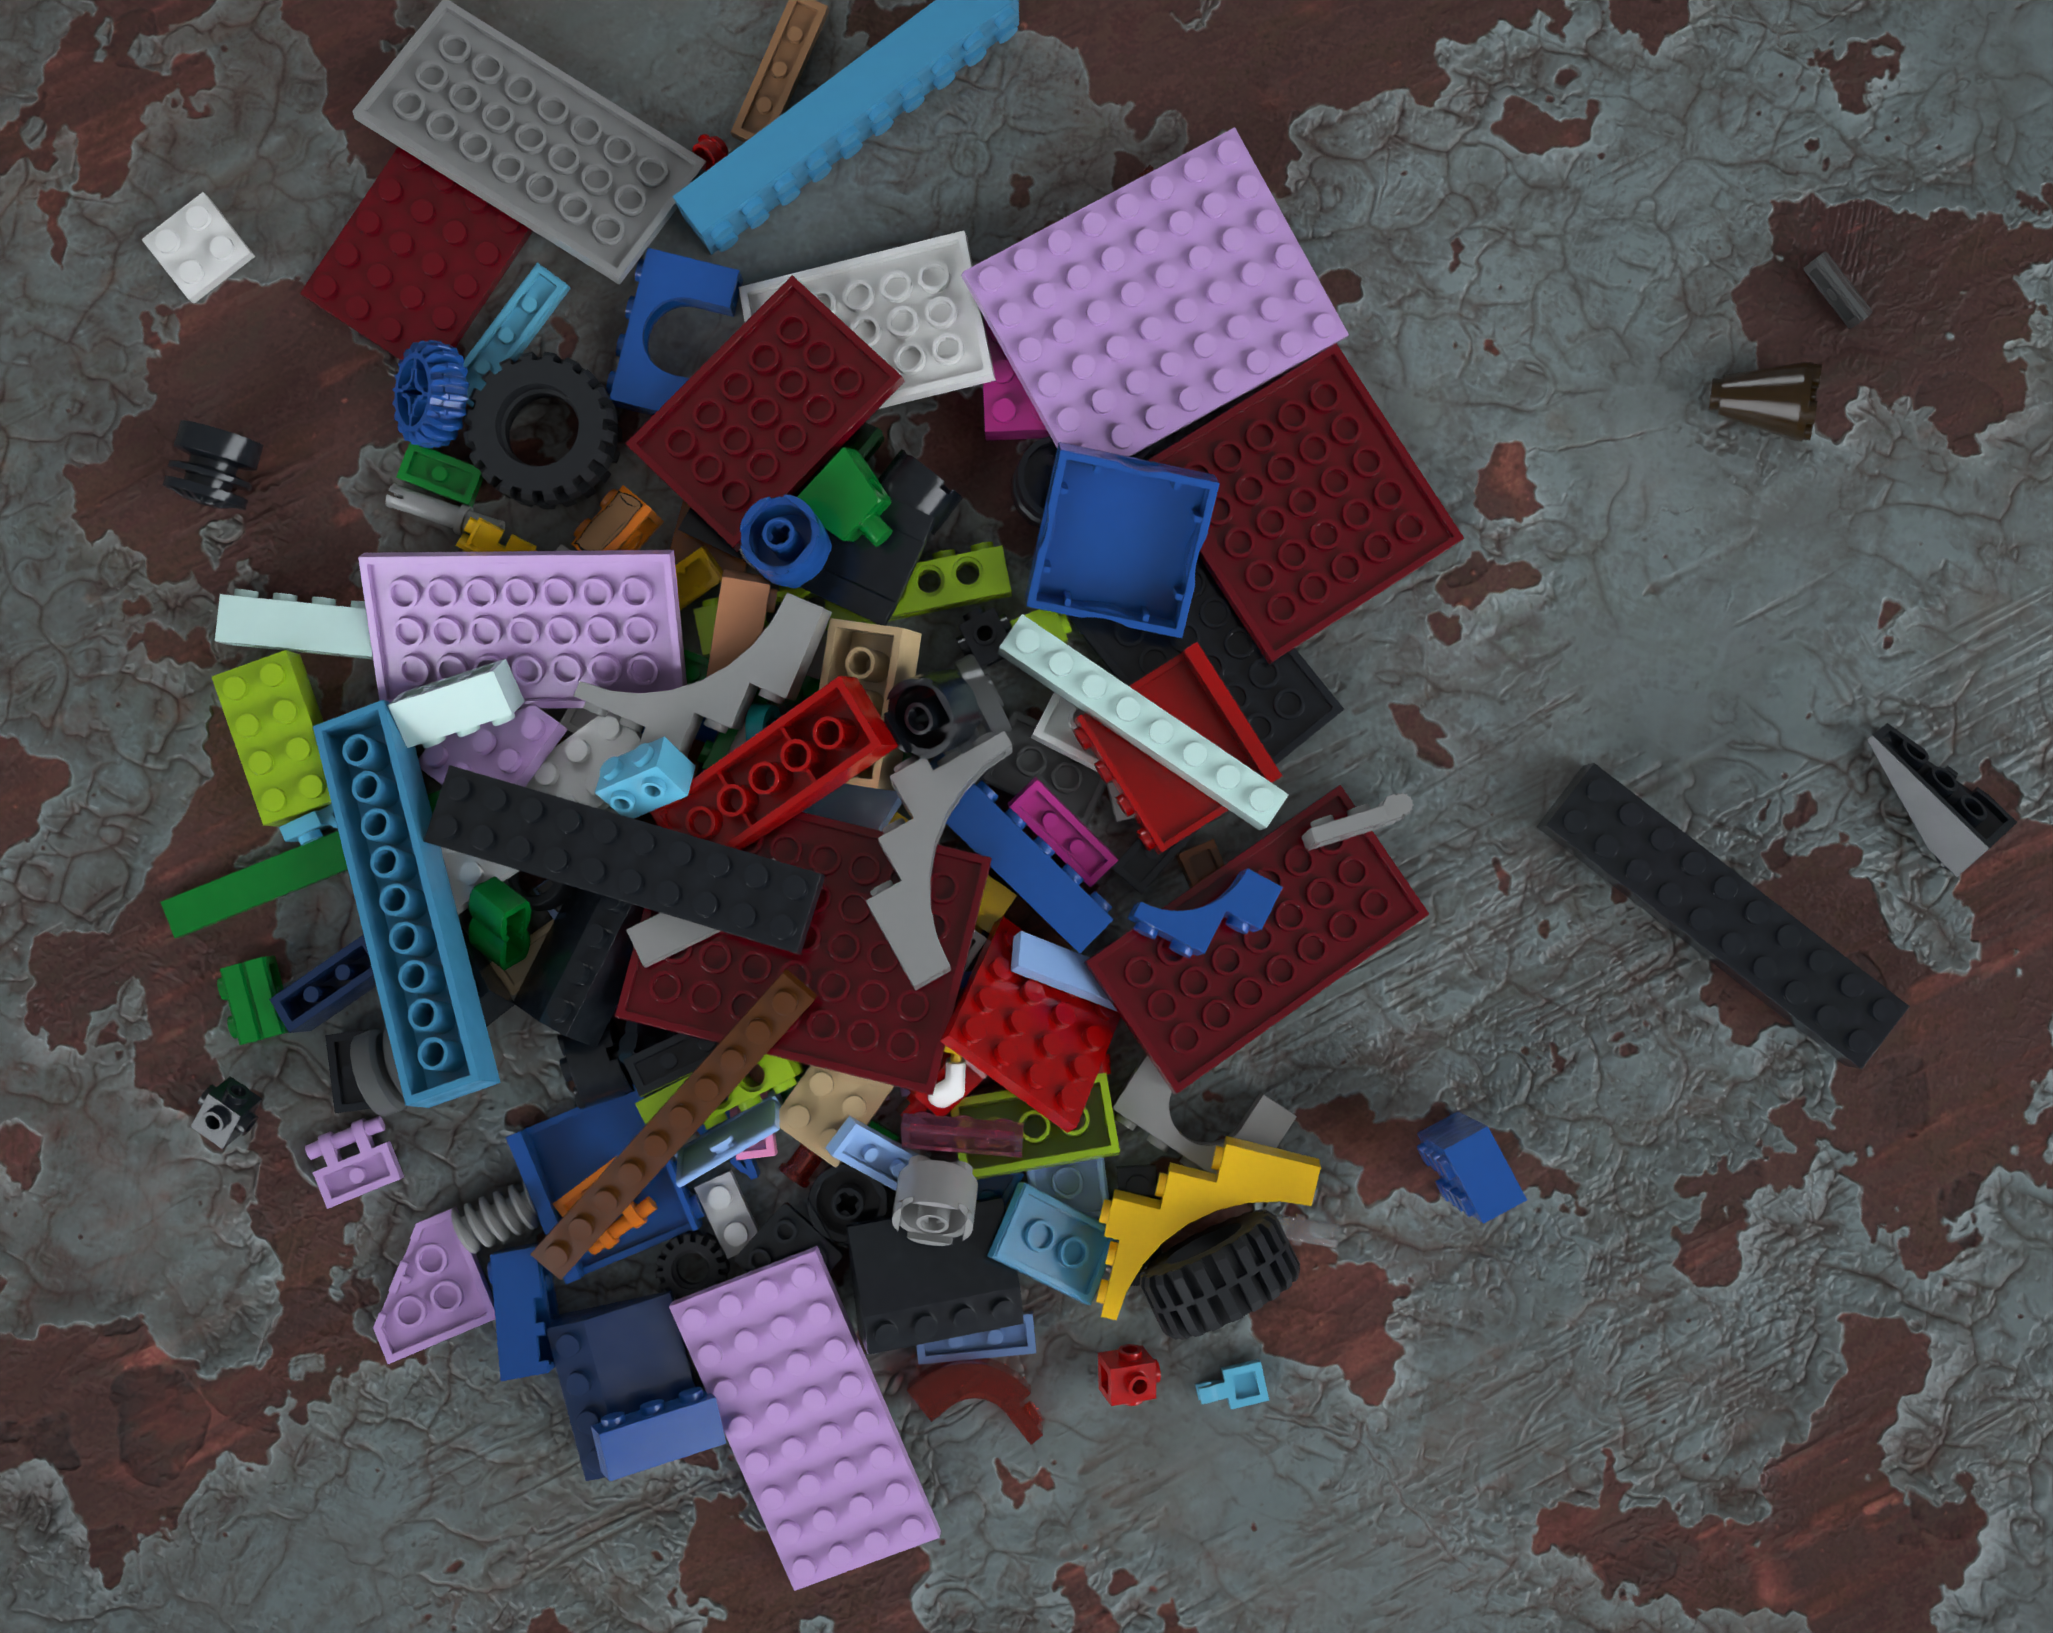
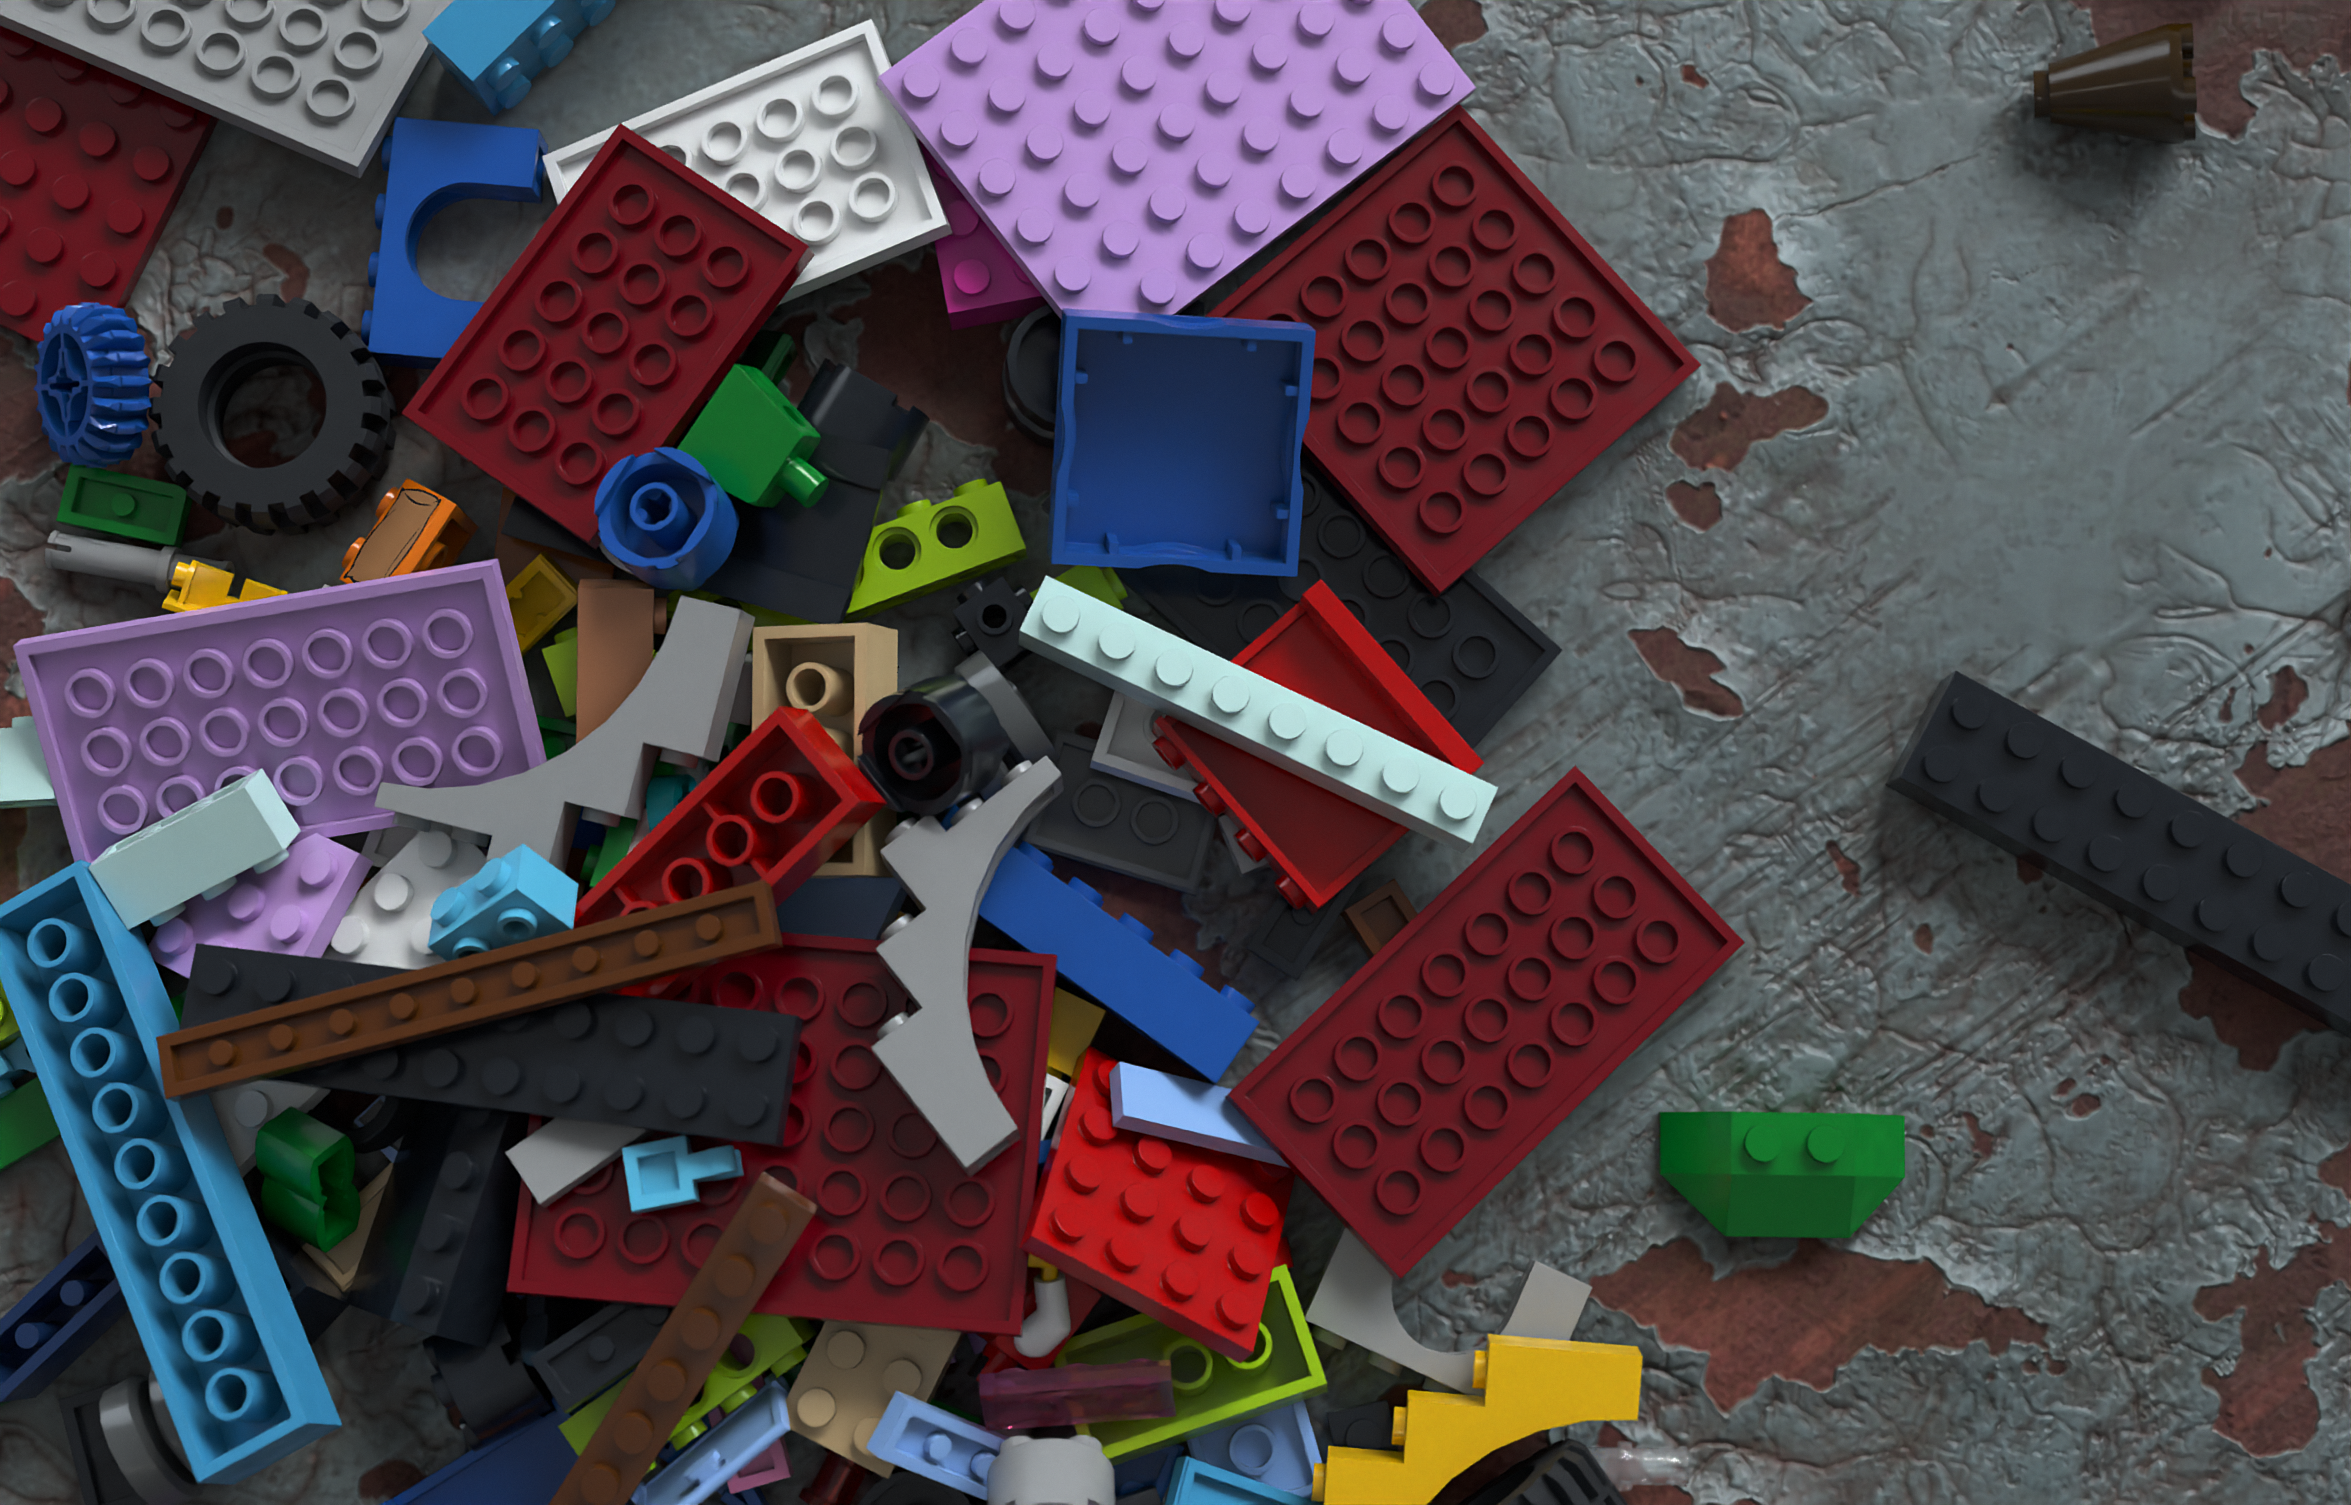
camera: 10 degrees left, 5 degrees down
medium azure tile [463,262,571,408] -> none
dark pink plate [1008,776,1119,887] -> none
blue arch [1127,868,1283,958] -> none
light grey hinge [1302,792,1414,851] -> none
blue brick [1416,1111,1527,1224] -> none
none -> reddish brown plate [156,880,783,1102]
none -> medium azure plate [622,1135,744,1214]
none -> green wedge [1659,1112,1905,1238]

